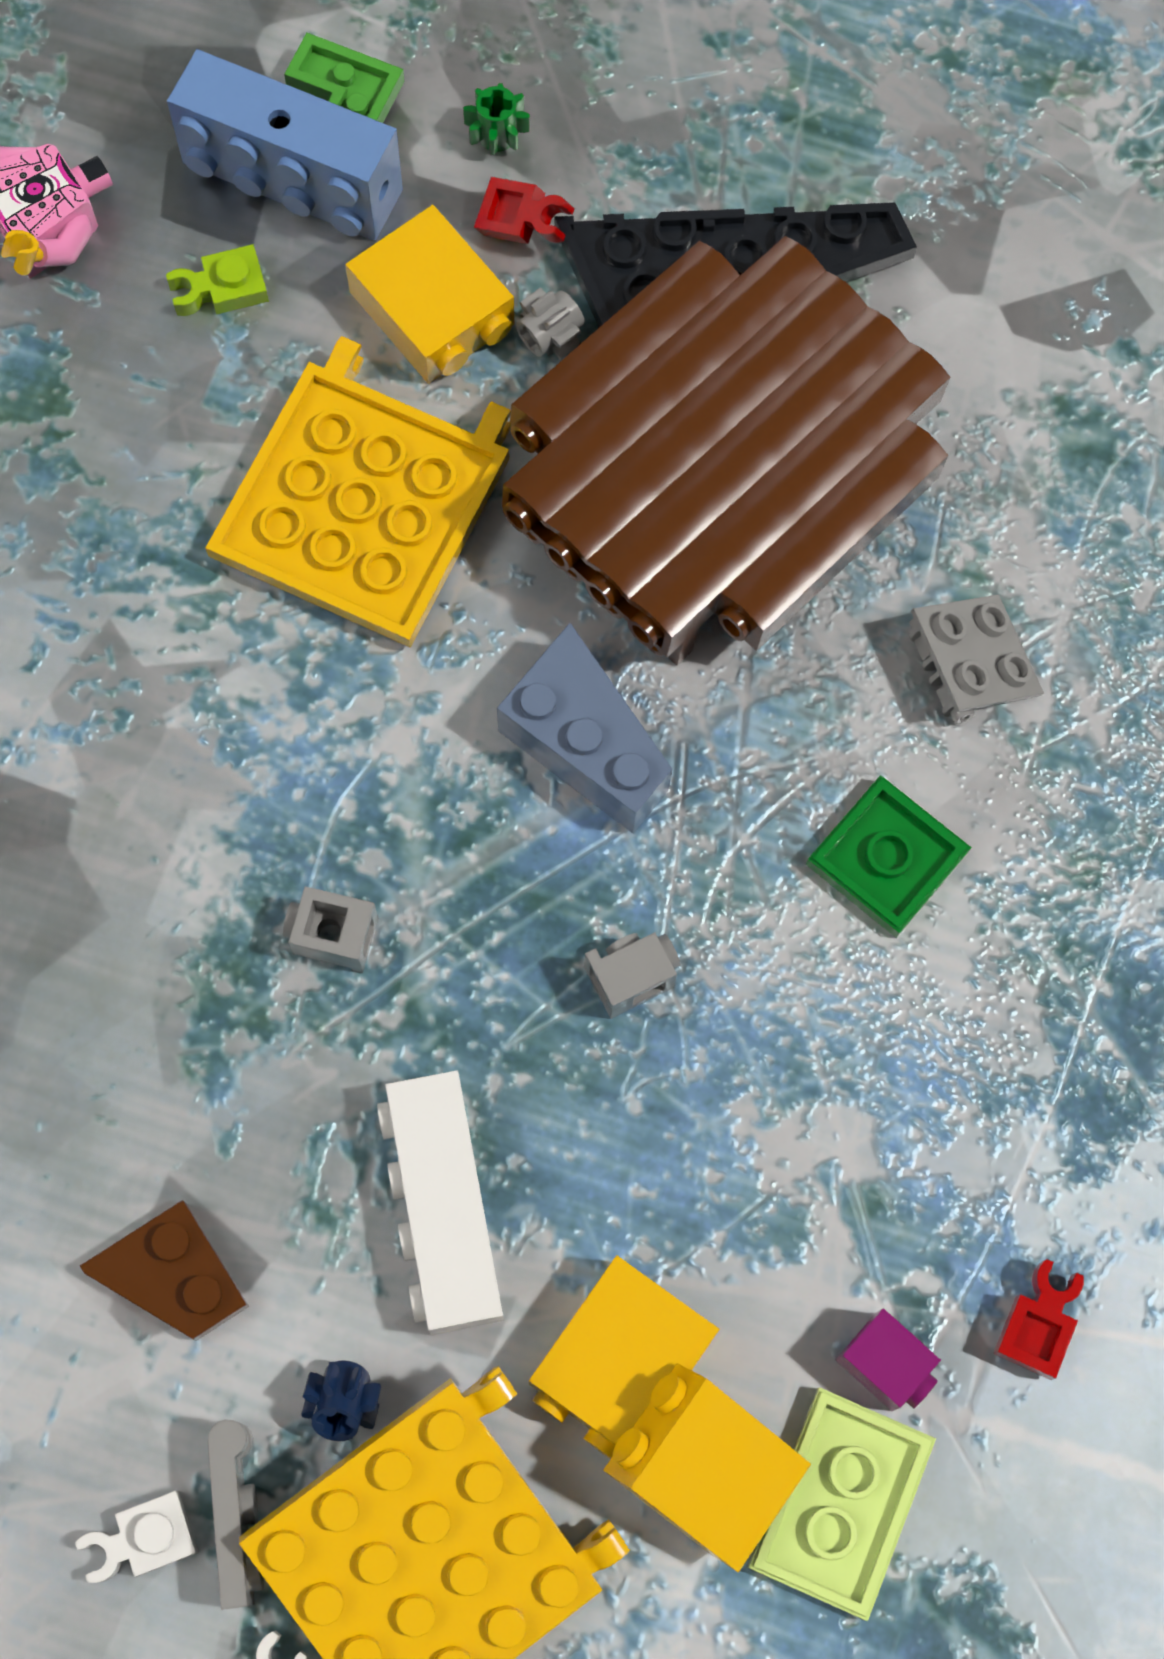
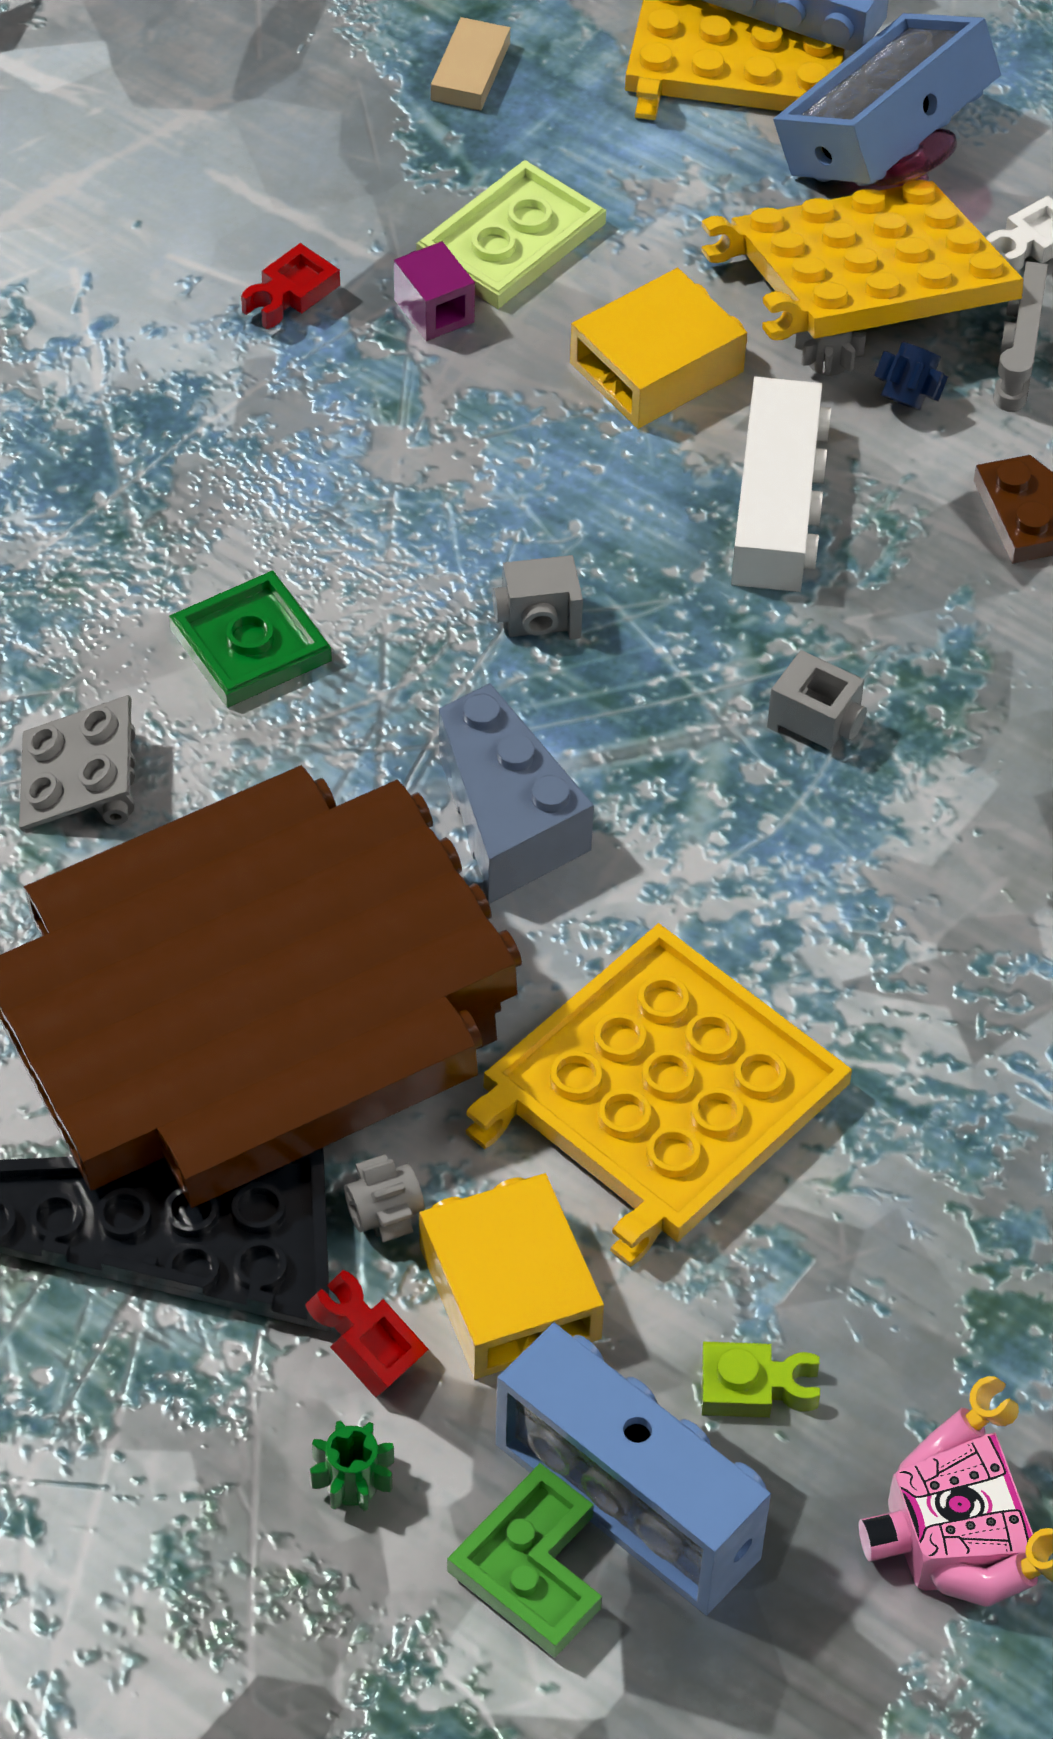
camera: 160 degrees left, 20 degrees down
yellow brick [603,1363,811,1573] -> none

